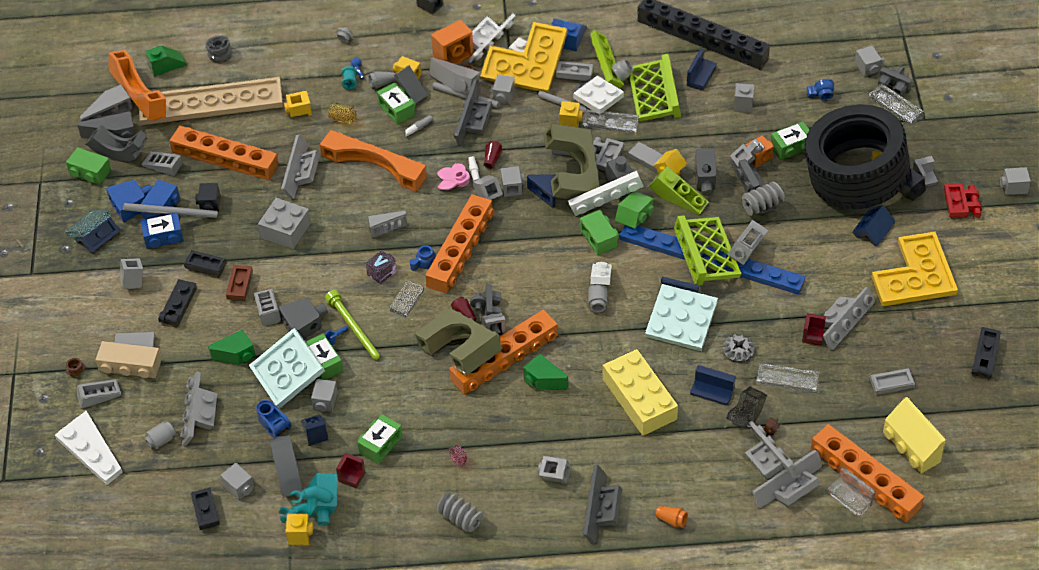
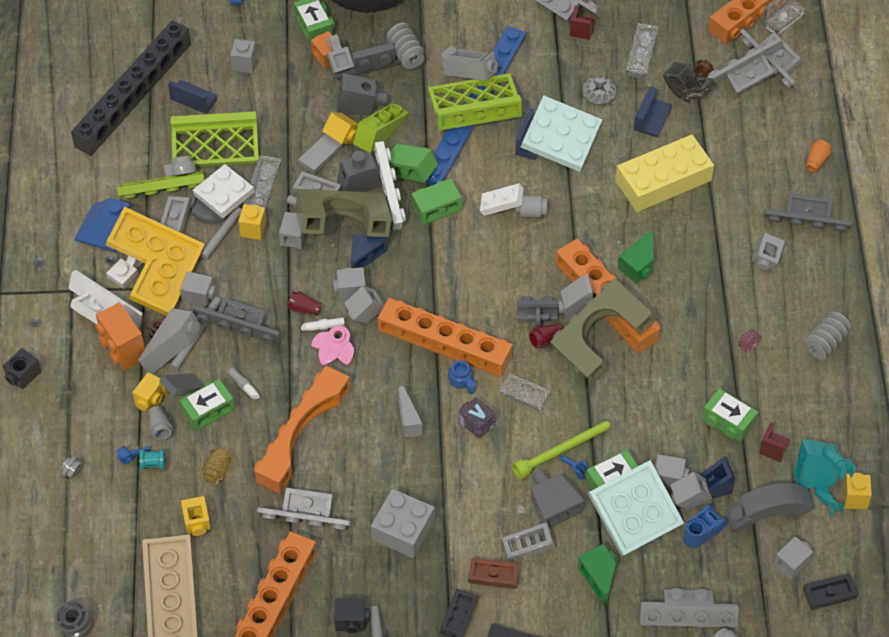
camera: 90 degrees left, 5 degrees up
none -> light grey brick [670,472,712,511]

